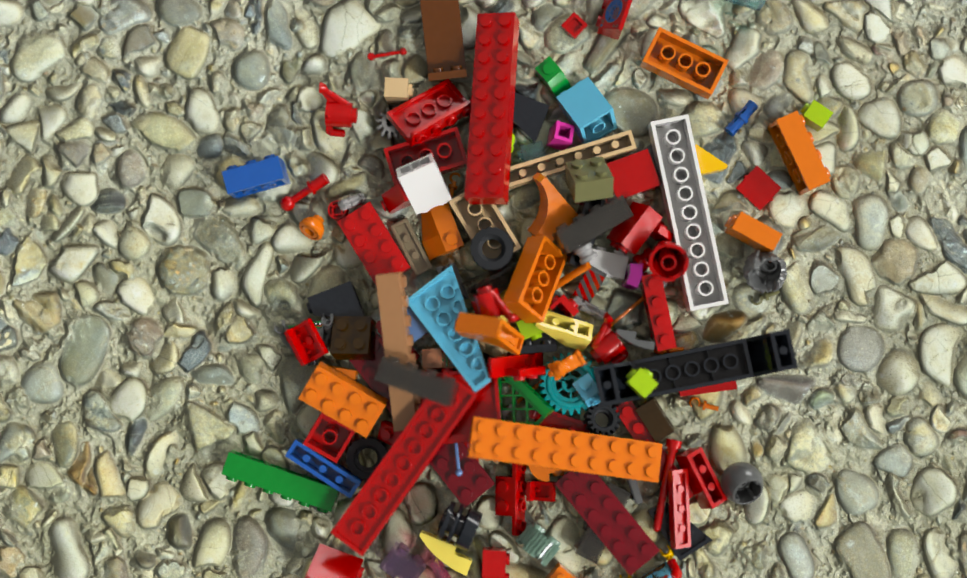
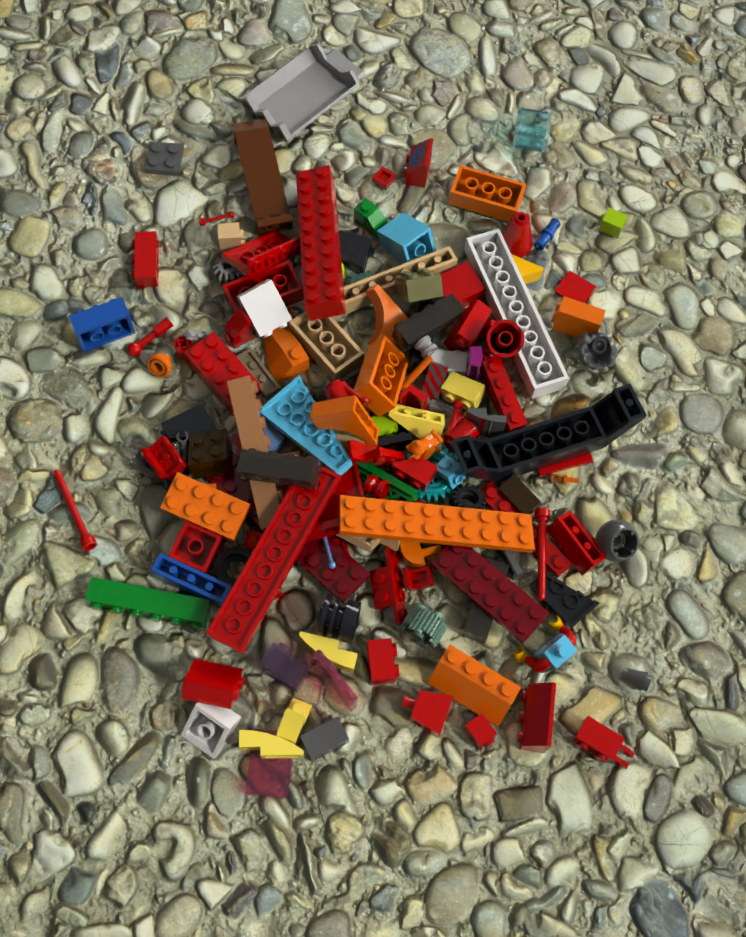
camera: 20 degrees left, 20 degrees down
red piece [319,82,358,137] -> none
black tyre [470,227,514,271] -> none
dark pink brick [546,121,575,151] -> none
lime brick [624,368,658,399] -> none
plate [668,468,691,549] -> none
orange brick [767,111,831,195] -> none
none -> red piece [53,470,97,551]
none -> red brick [131,231,159,287]
none -> red wheel [363,474,390,499]
none -> red slope [391,457,438,492]
none -> light yellow brick [441,371,486,410]
none -> red cone [501,212,533,258]

